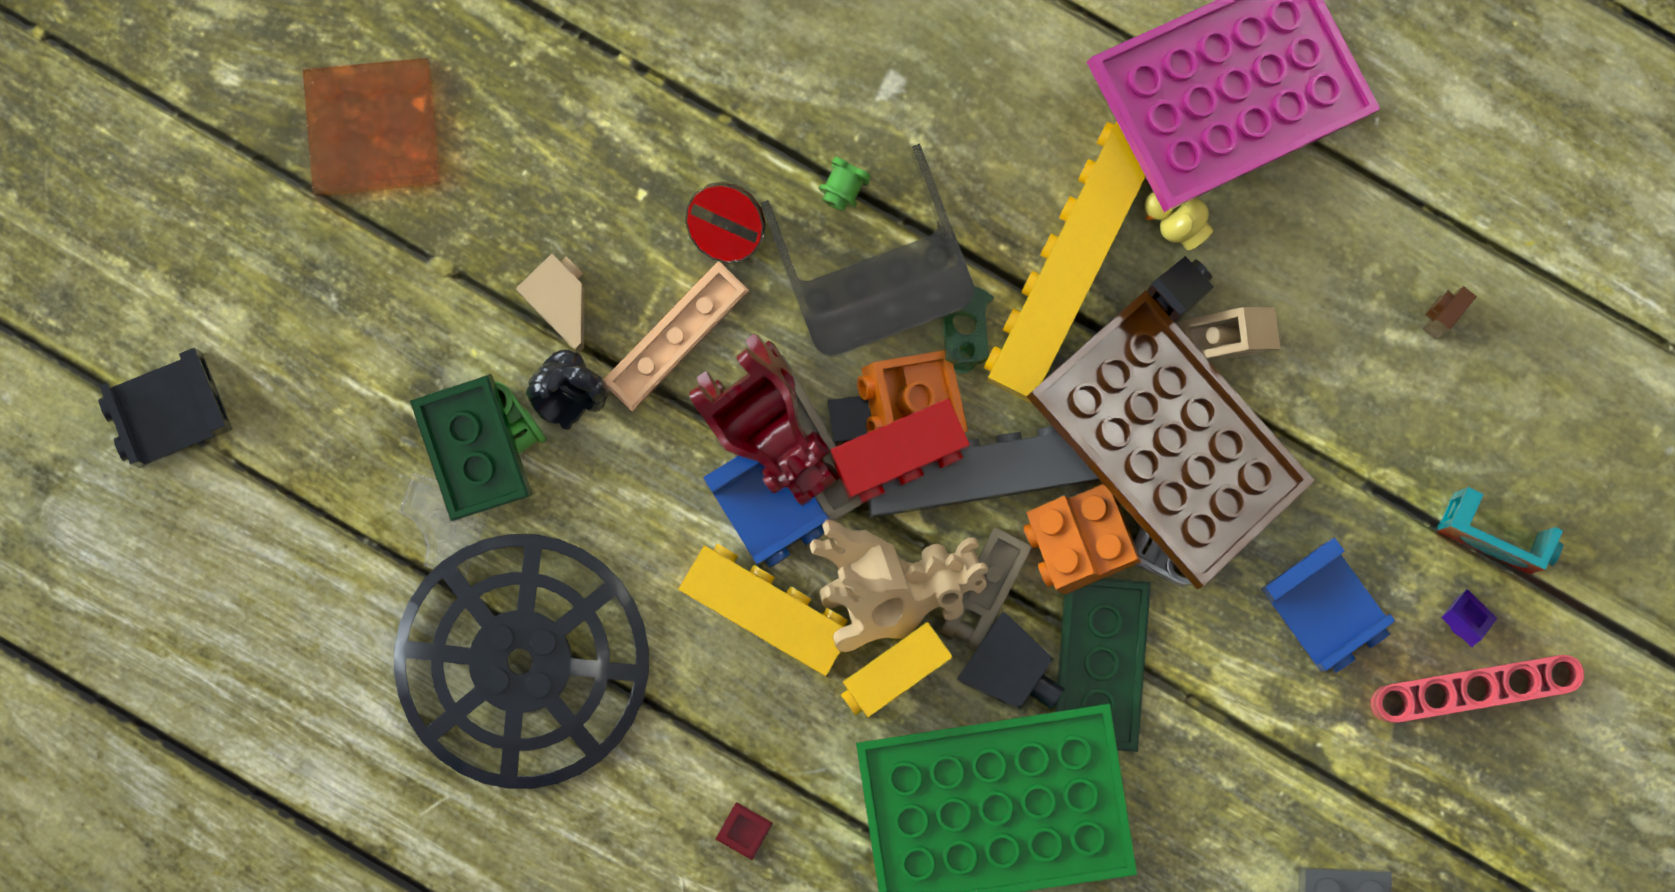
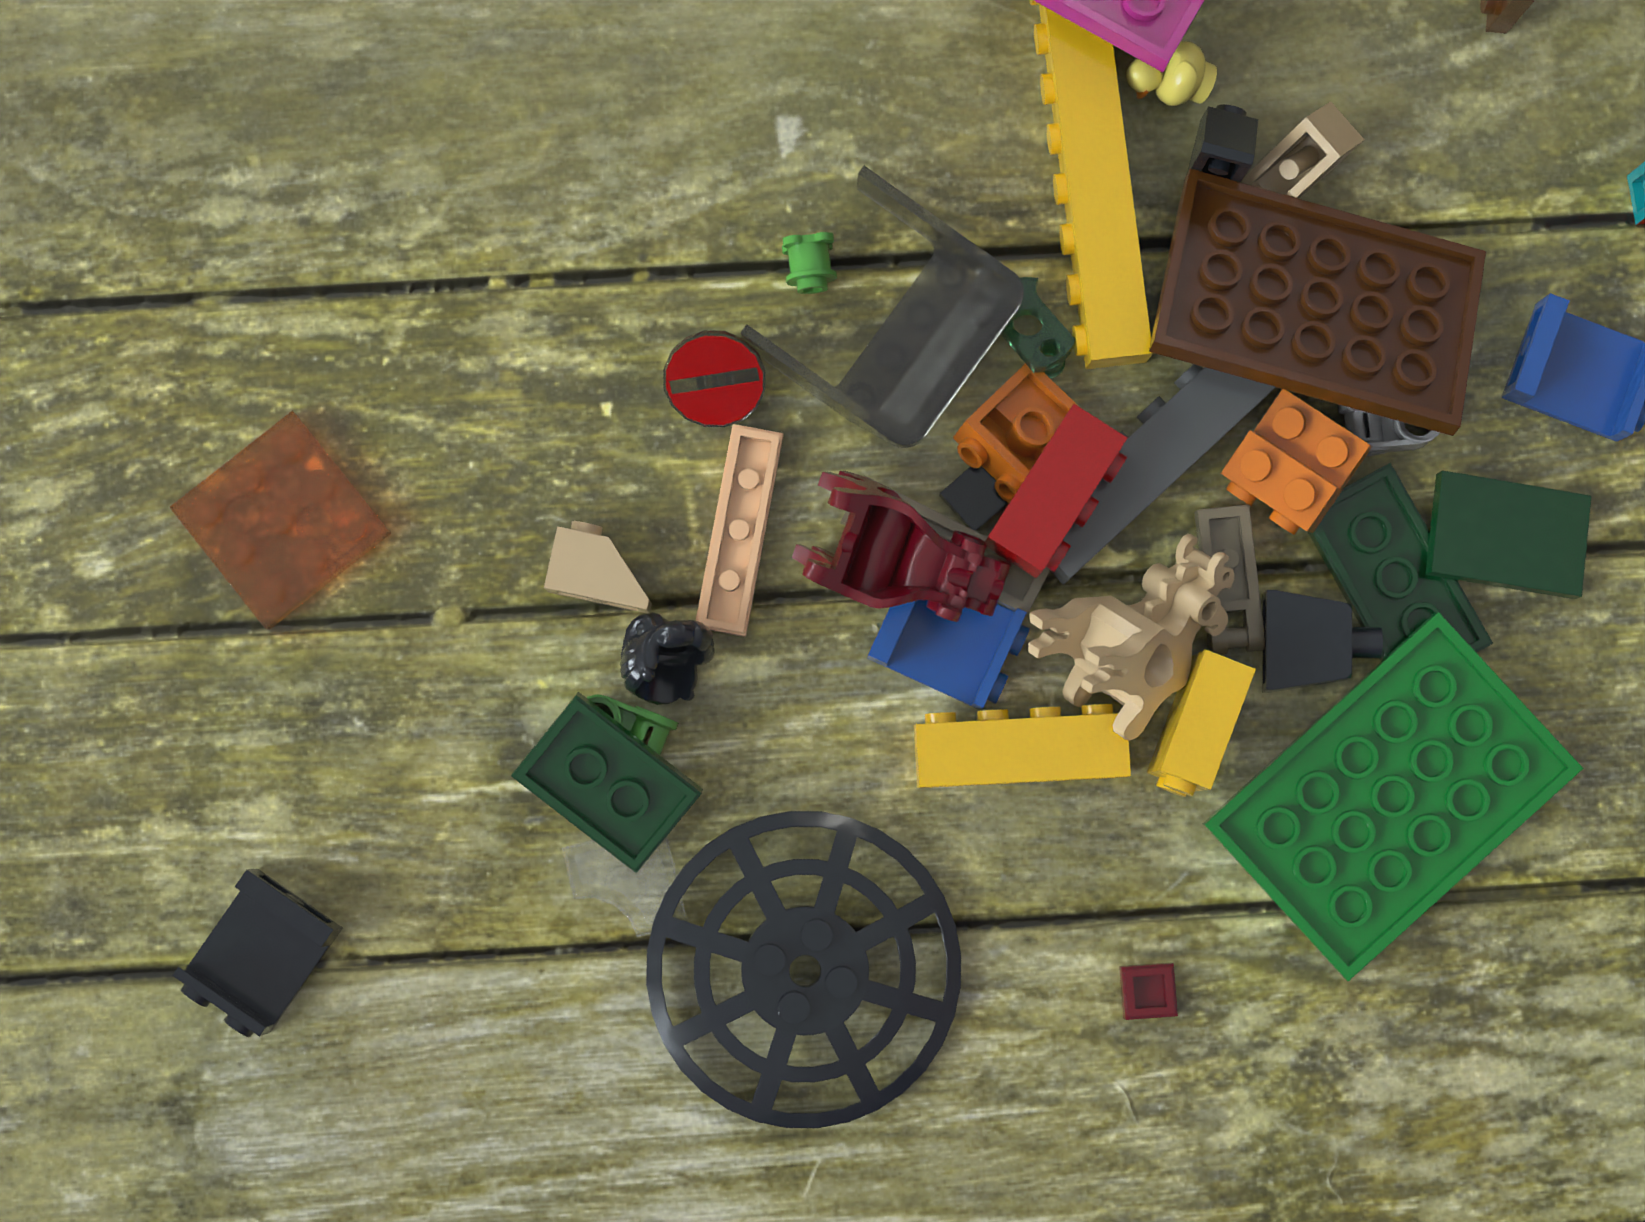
camera: 40 degrees left, 0 degrees up
none -> dark green tile [1425,470,1592,599]

